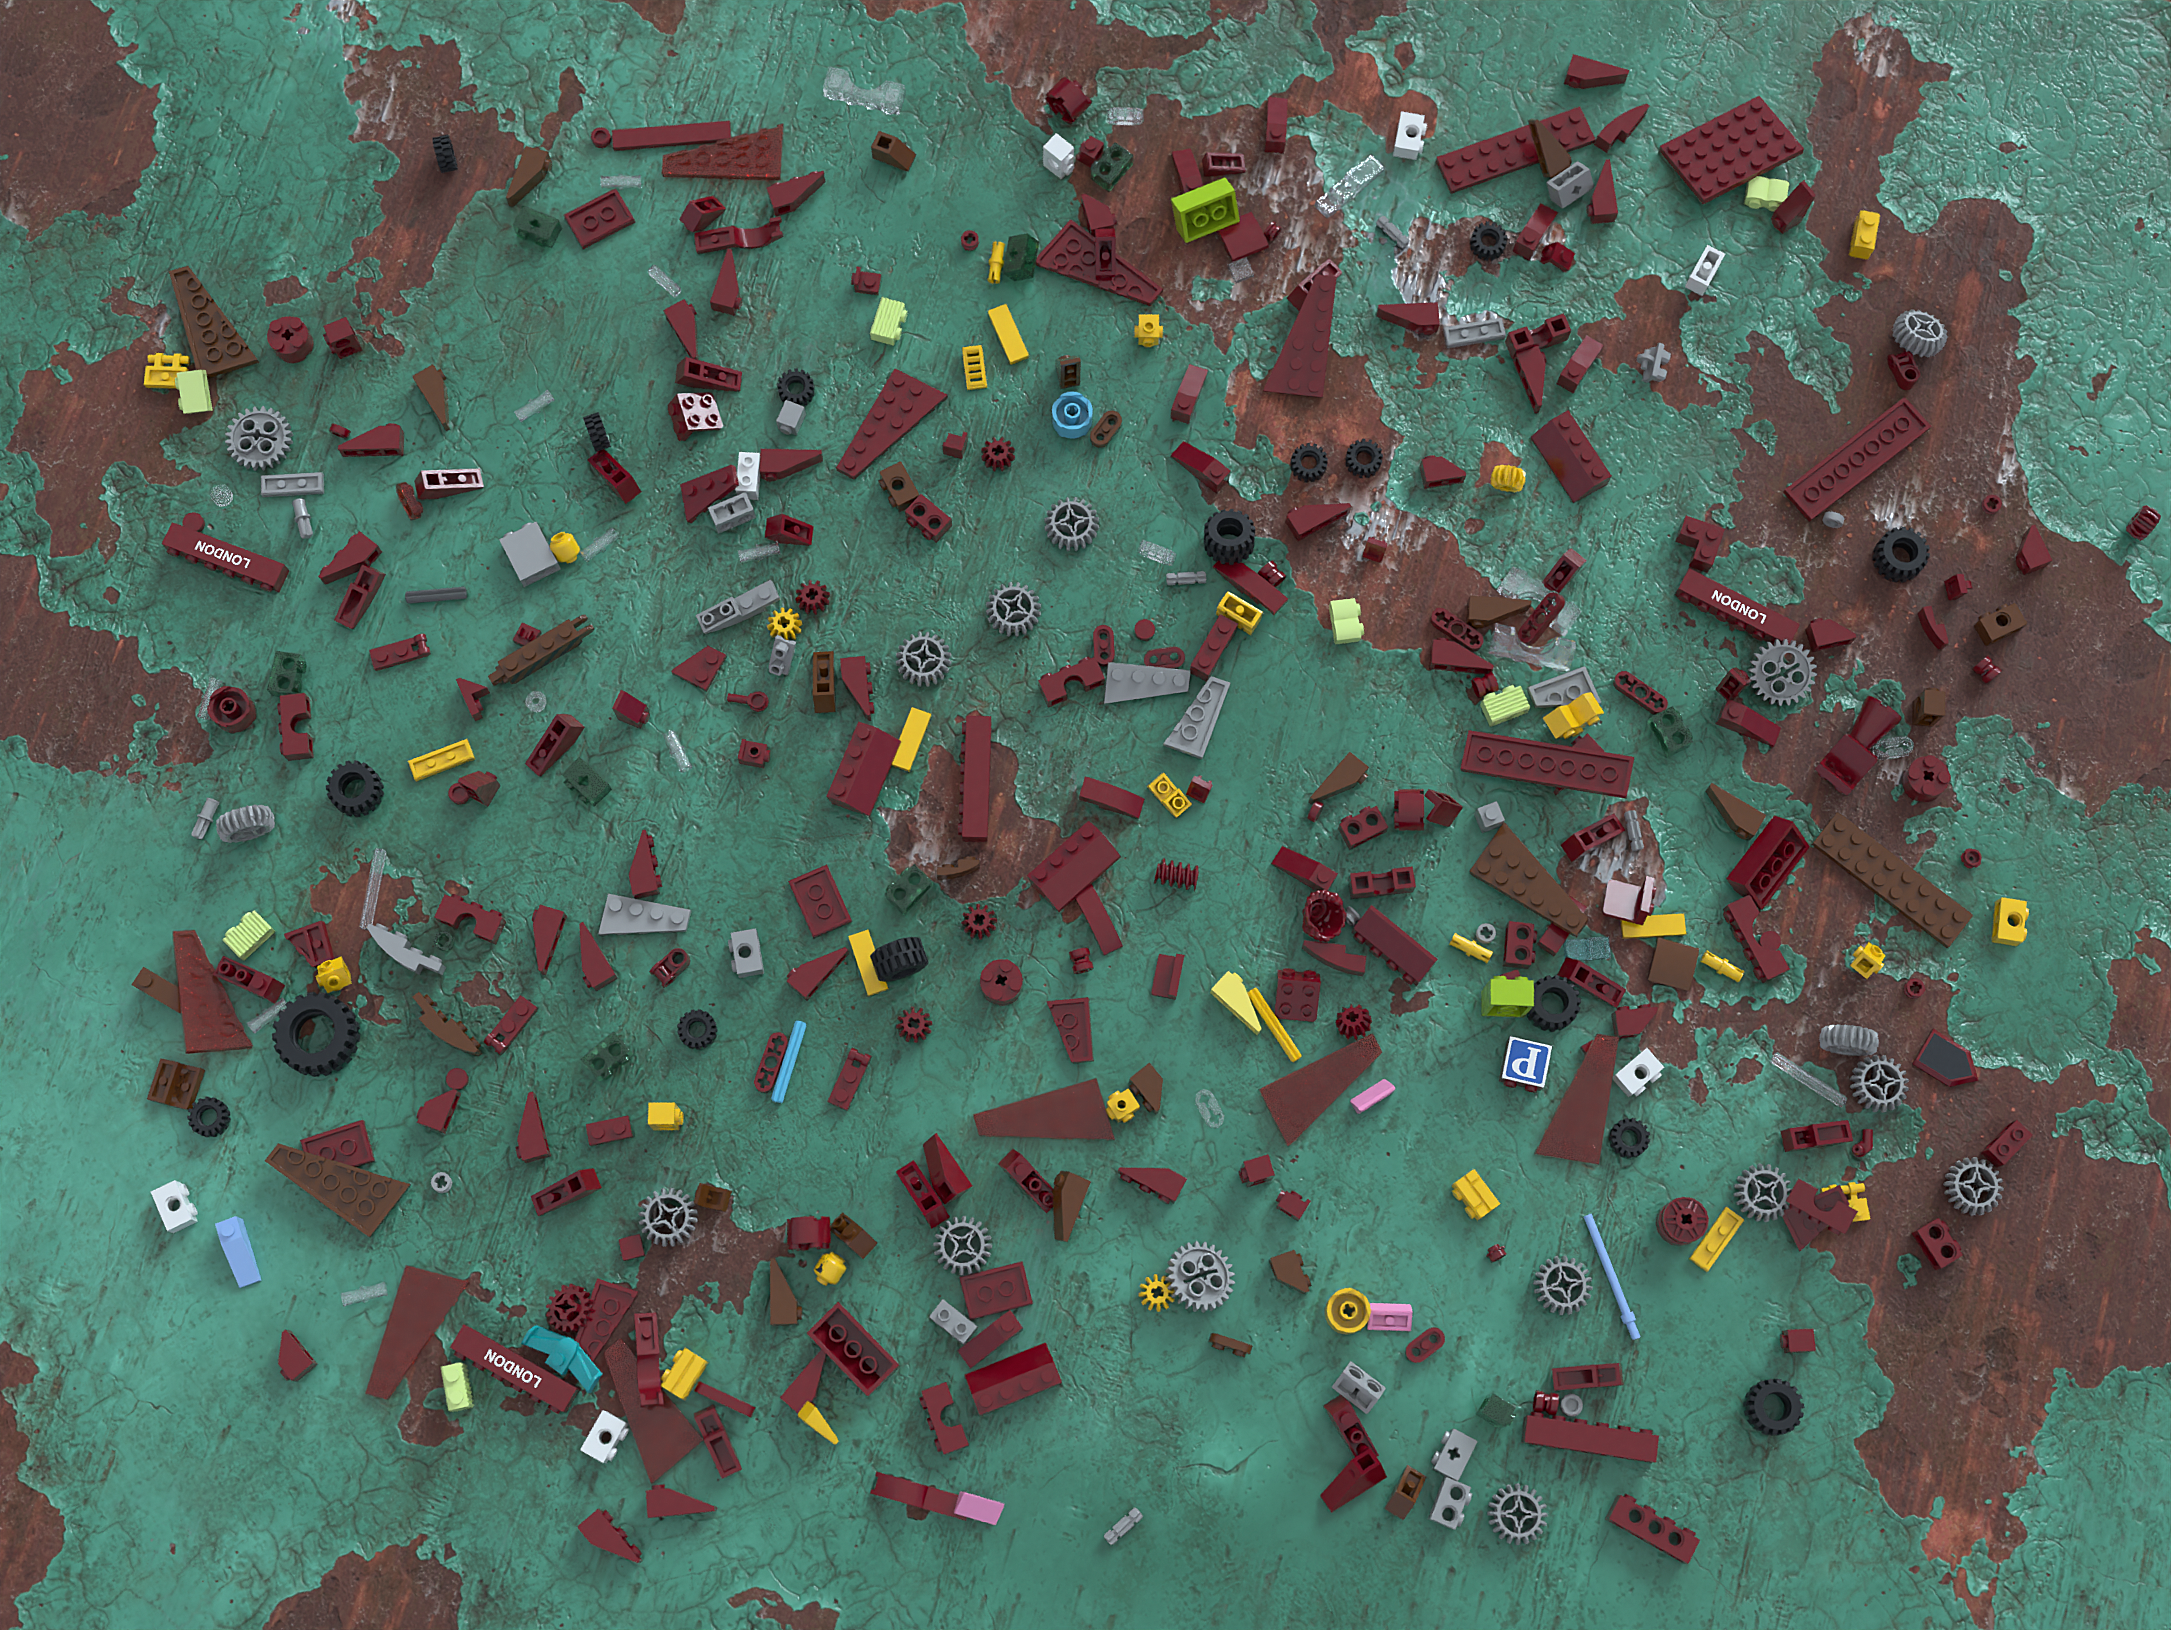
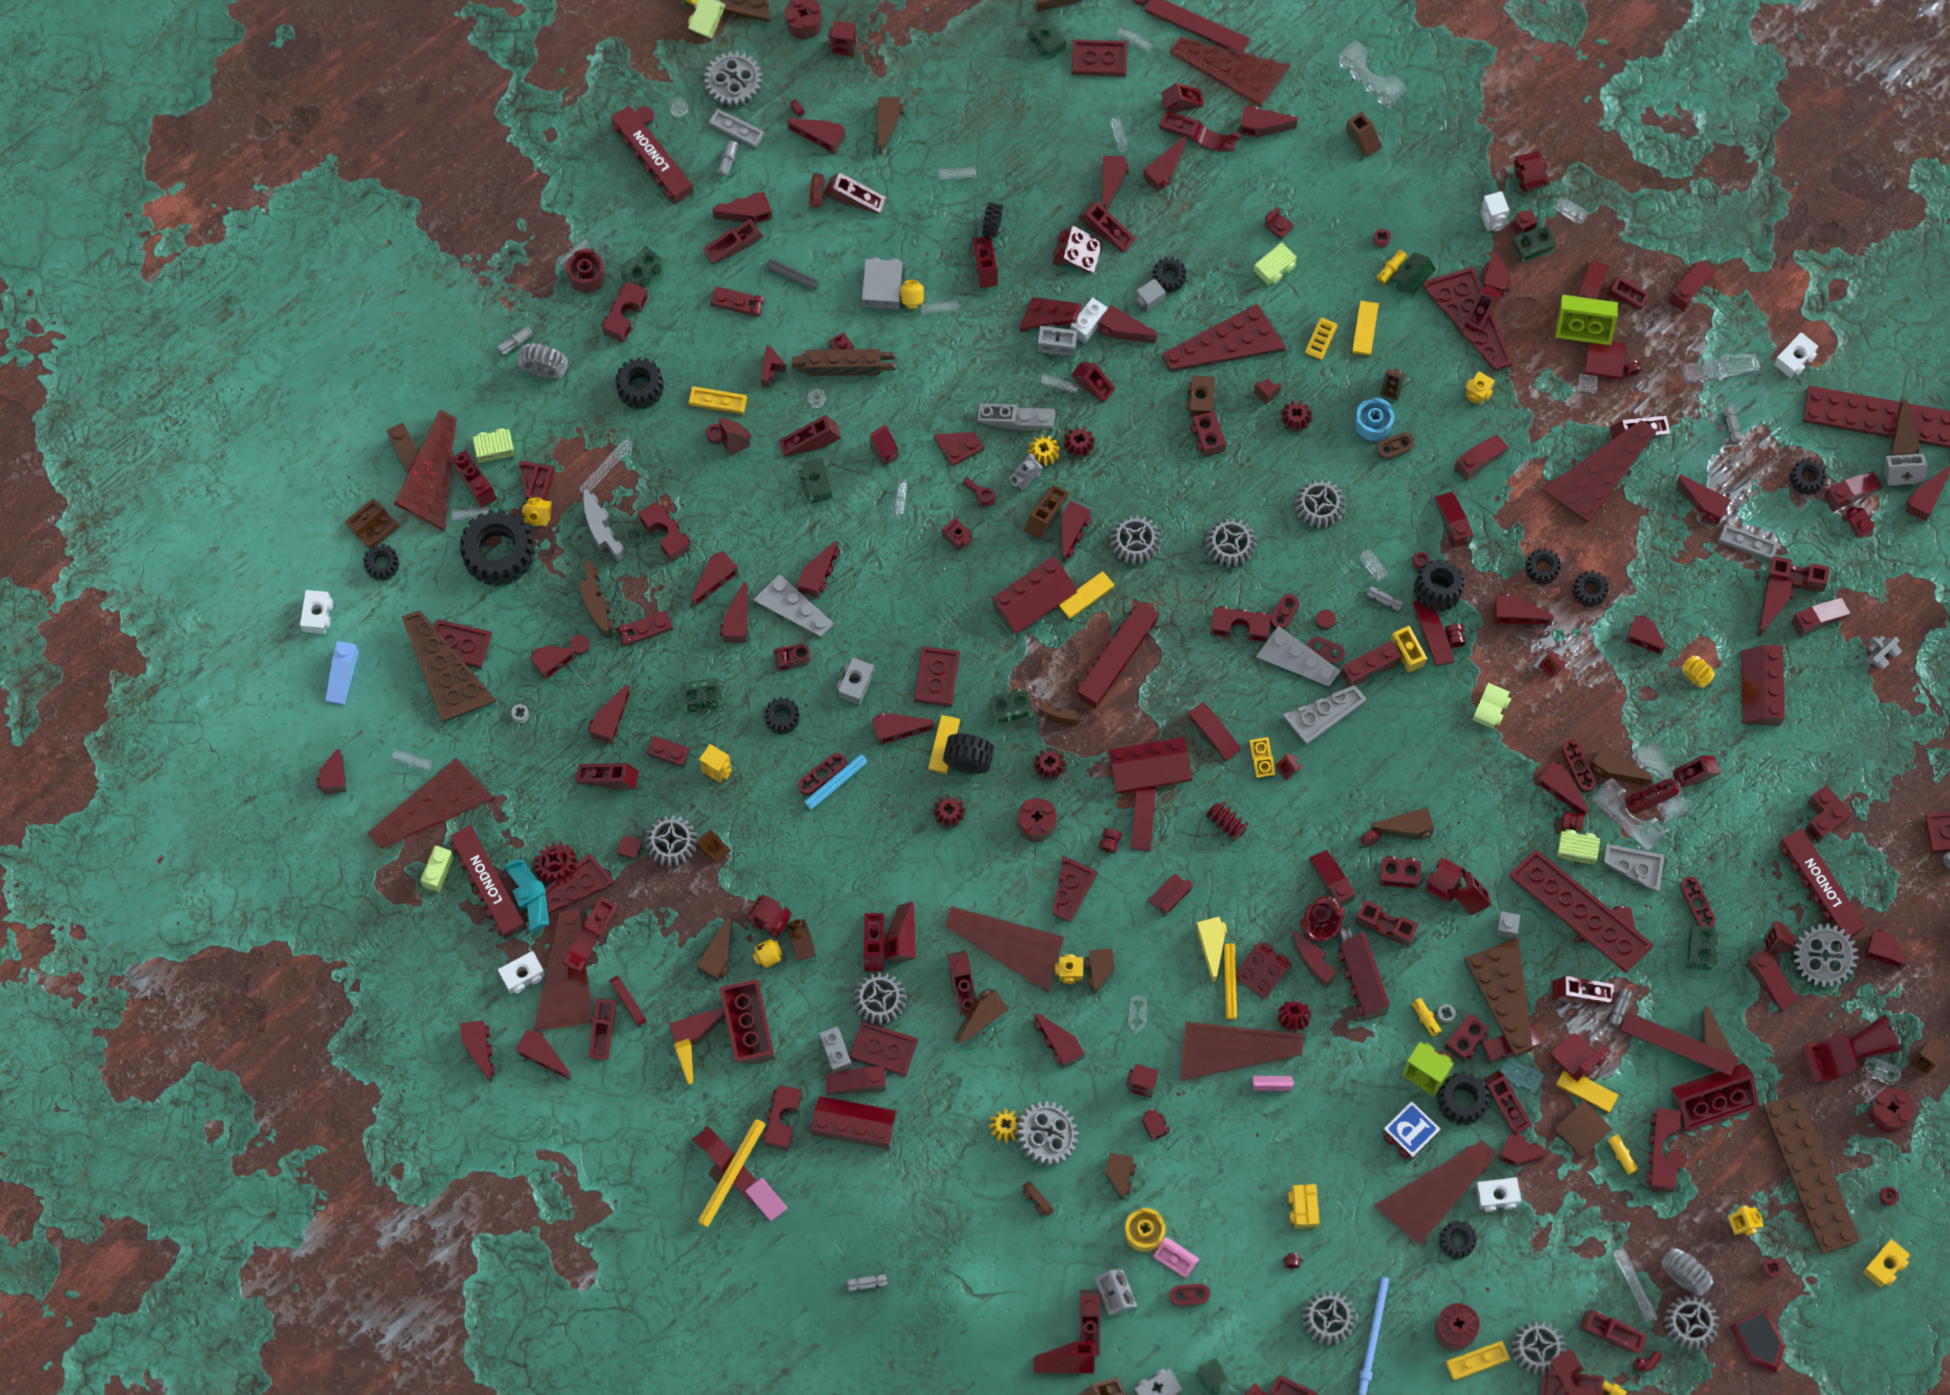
camera: 35 degrees right, 5 degrees down
yellow brick [661,1348,709,1400] -> none
dark red plate [827,1047,872,1111] -> none
yellow brick [1543,692,1604,739] -> none
none -> yellow axle [698,1119,765,1227]
none -> dark red plate [1412,552,1431,570]
none -> dark red tile [1621,1012,1739,1076]

